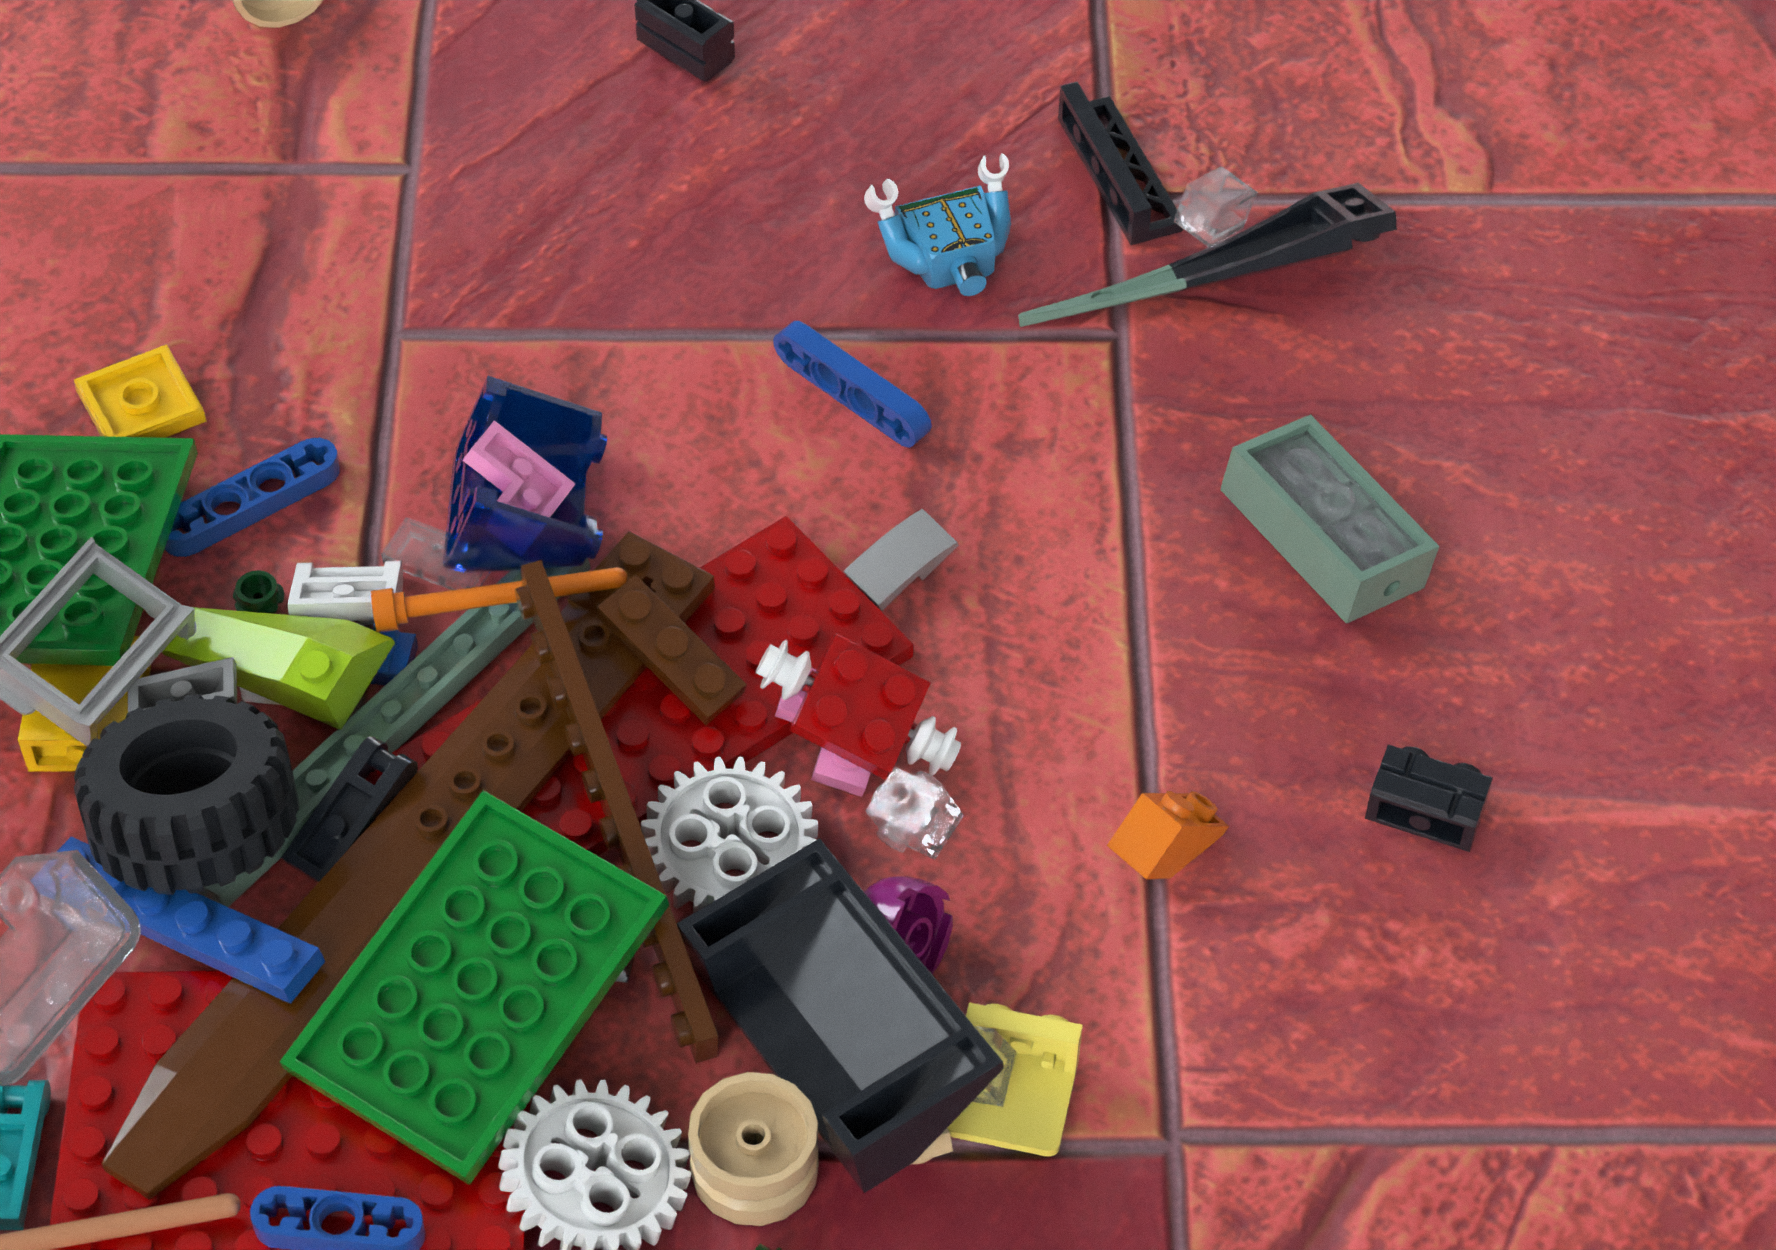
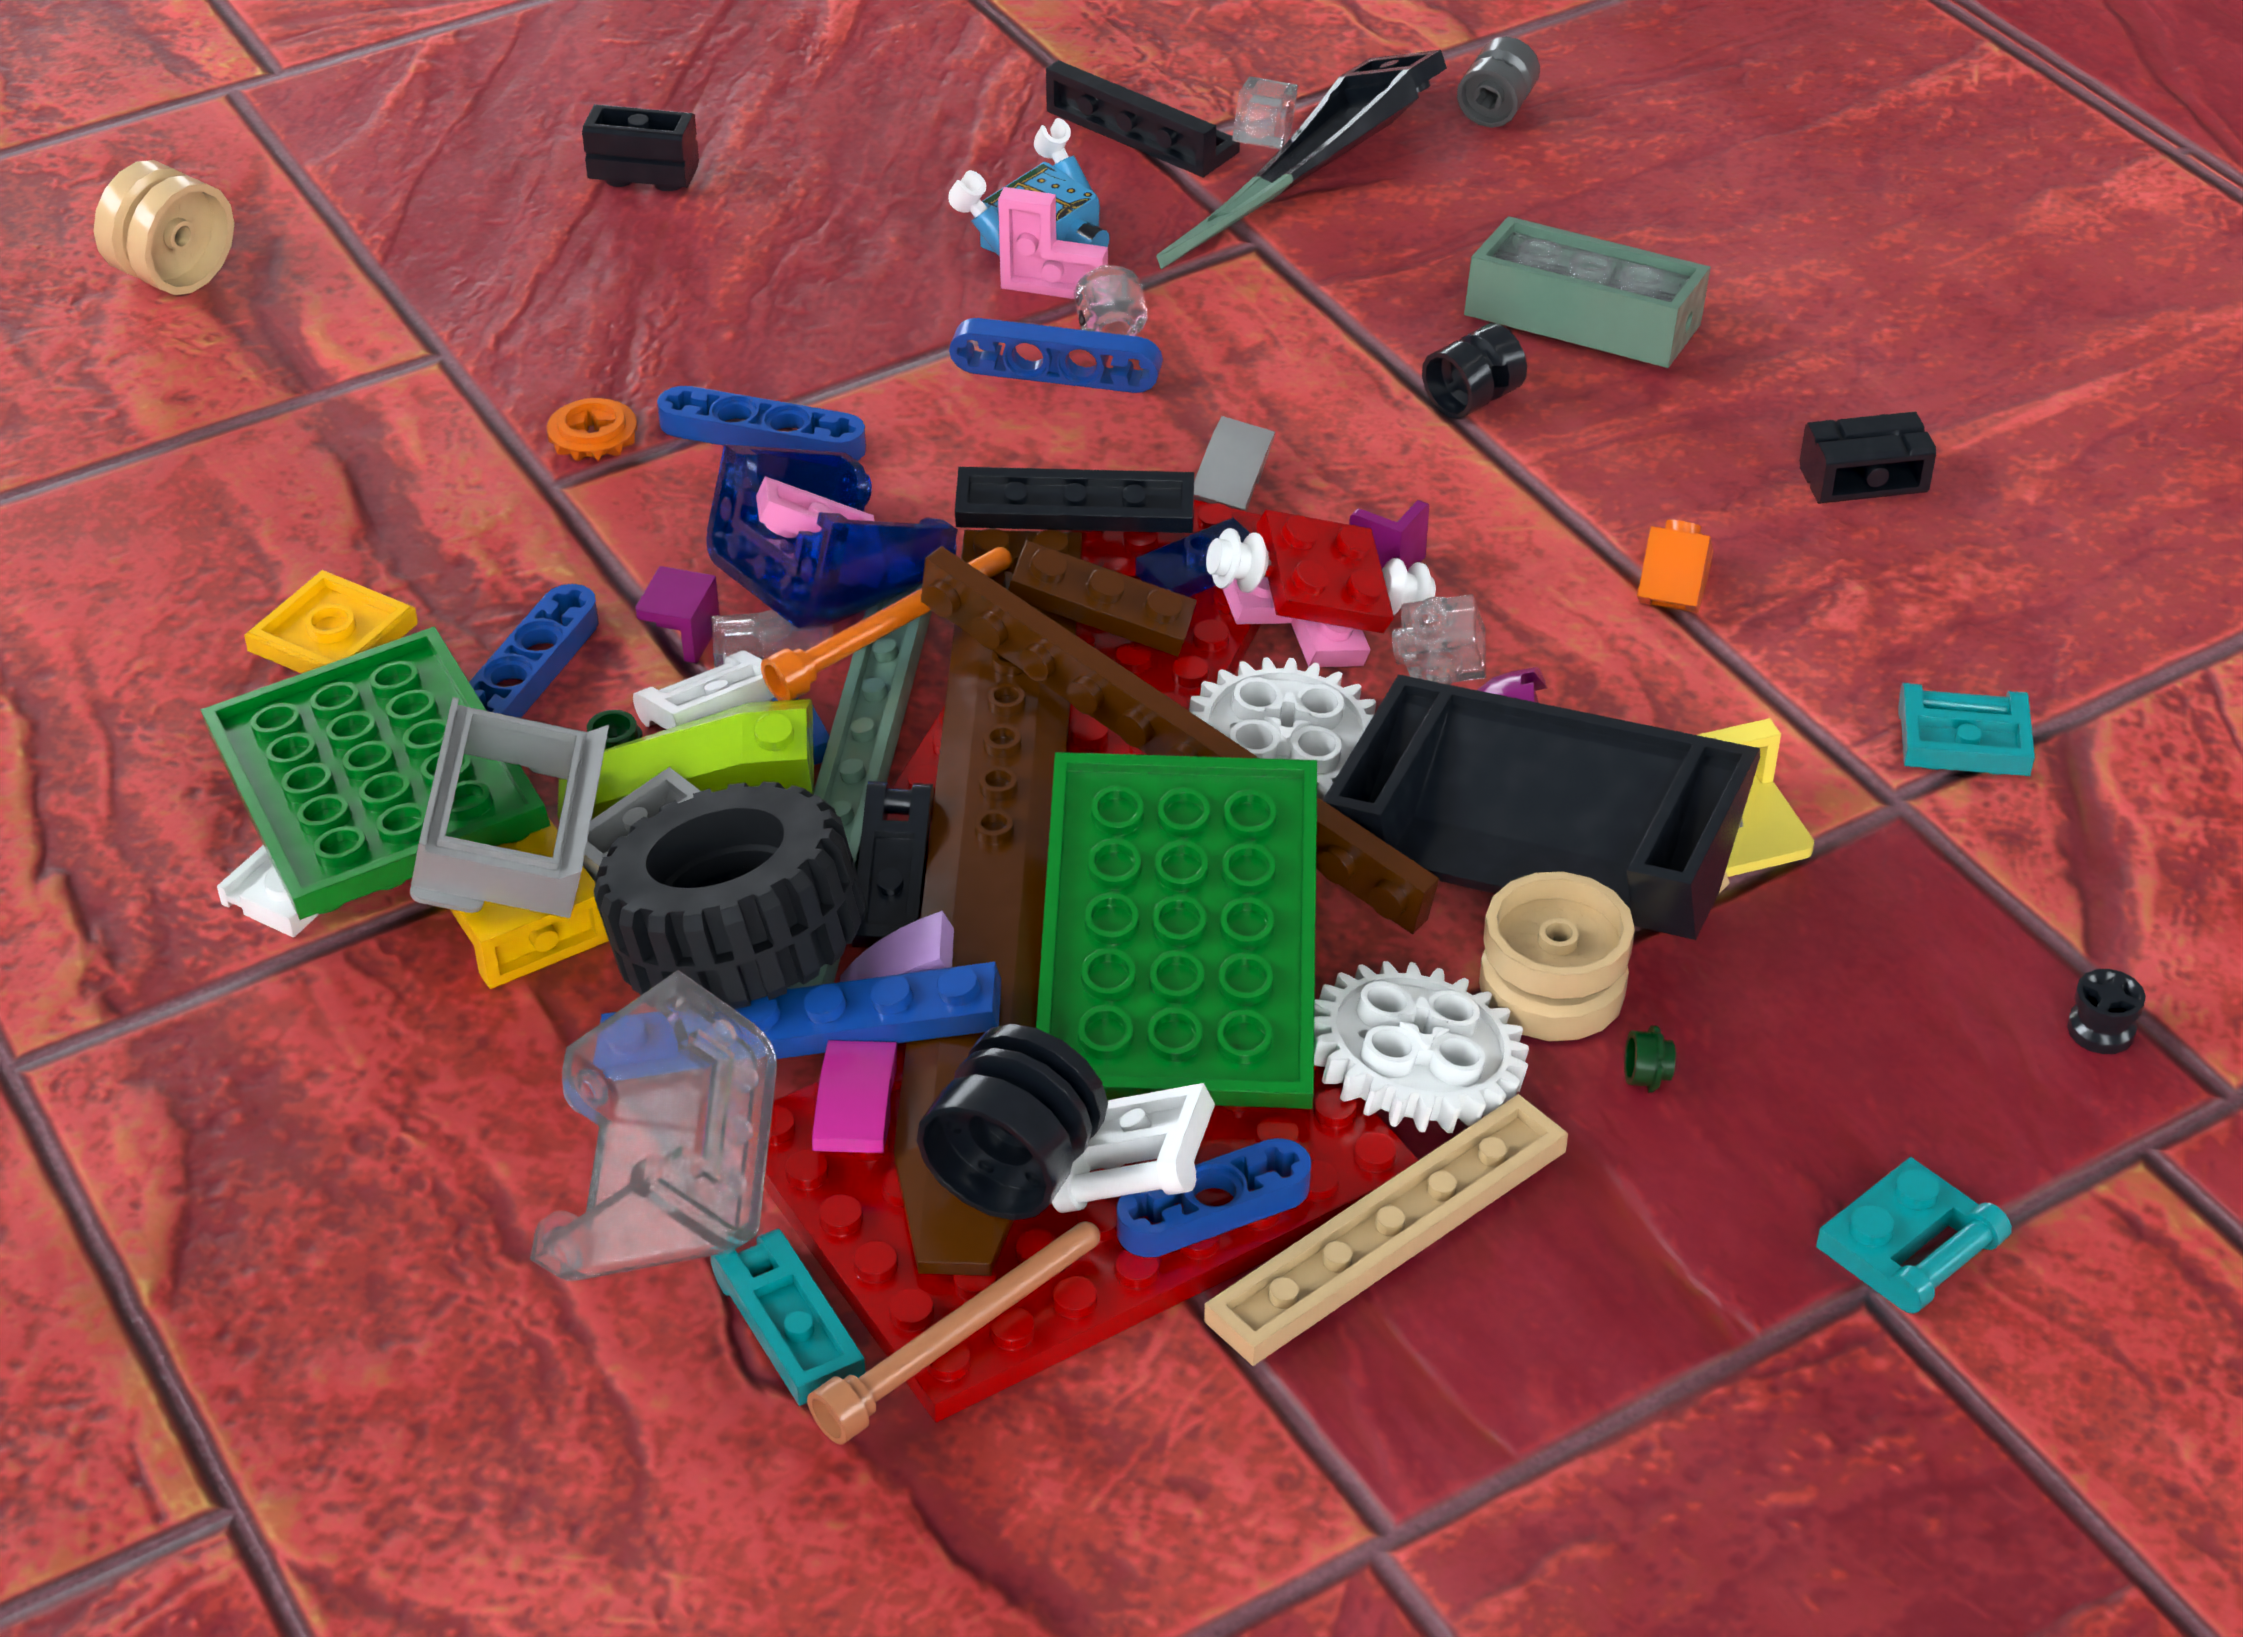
camera: 30 degrees left, 10 degrees down
none -> orange gear [547,398,637,462]
none -> magenta panel [635,566,720,664]
none -> blue beam [657,386,866,465]
none -> dark pink slope [812,1040,897,1153]
none -> lavender slope [840,911,954,982]
none -> black wheel [916,1024,1108,1220]
none -> black fence [955,467,1194,533]
none -> bright pink plate [998,187,1108,303]
none -> white plate [1052,1083,1215,1213]
none -> clear head [1074,265,1148,336]
none -> clear blue plate [1136,518,1251,597]
none -> magenta panel [1349,500,1429,571]
none -> black wheel [1422,323,1527,419]
none -> dark grey wheel [1457,36,1540,128]
none -> teal plate [1898,683,2035,776]

